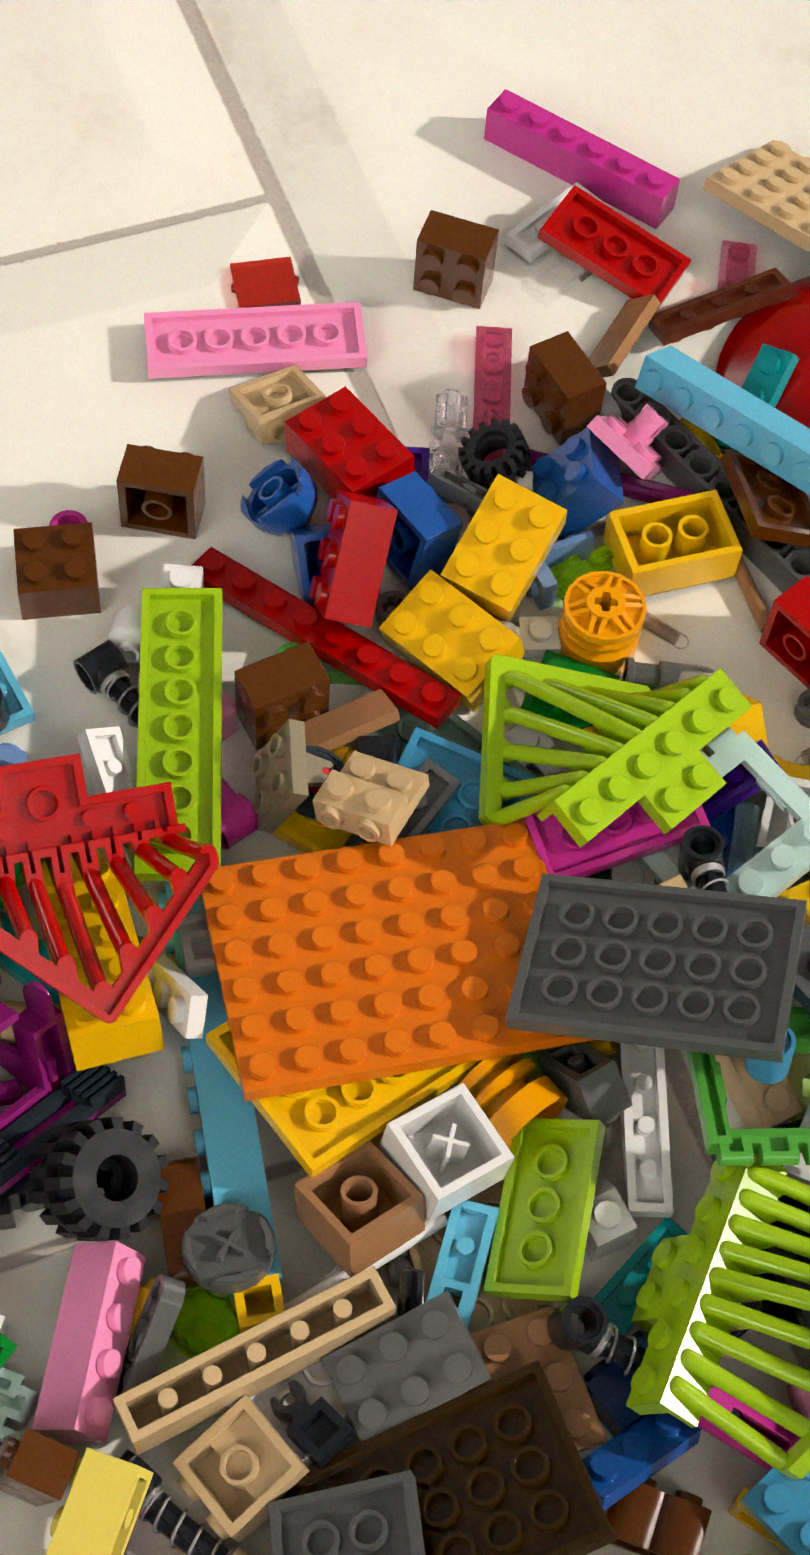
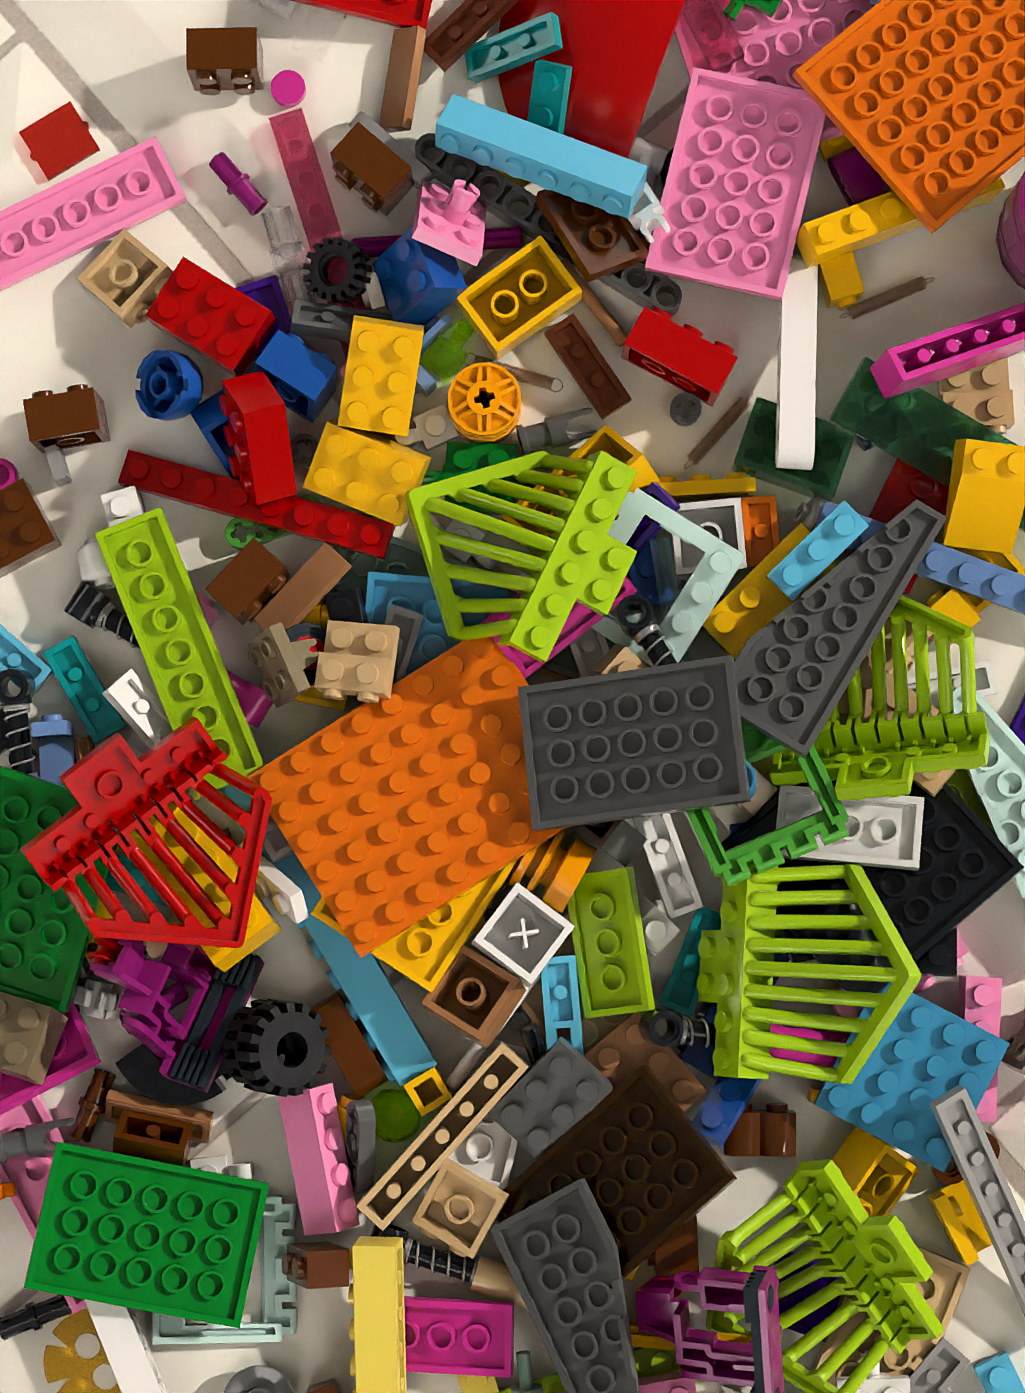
camera: 15 degrees left, 25 degrees up
dark grey tile [182,1203,275,1294] -> none
black plate [270,1380,355,1469] -> none
none -> teal plate [43,635,127,744]
none -> light grey tile [44,444,72,486]
none -> magenta axle [209,152,268,216]
none -> dark pink tile [271,70,306,107]
none -> teal plate [465,12,563,83]
none -> copper plate [544,313,632,420]

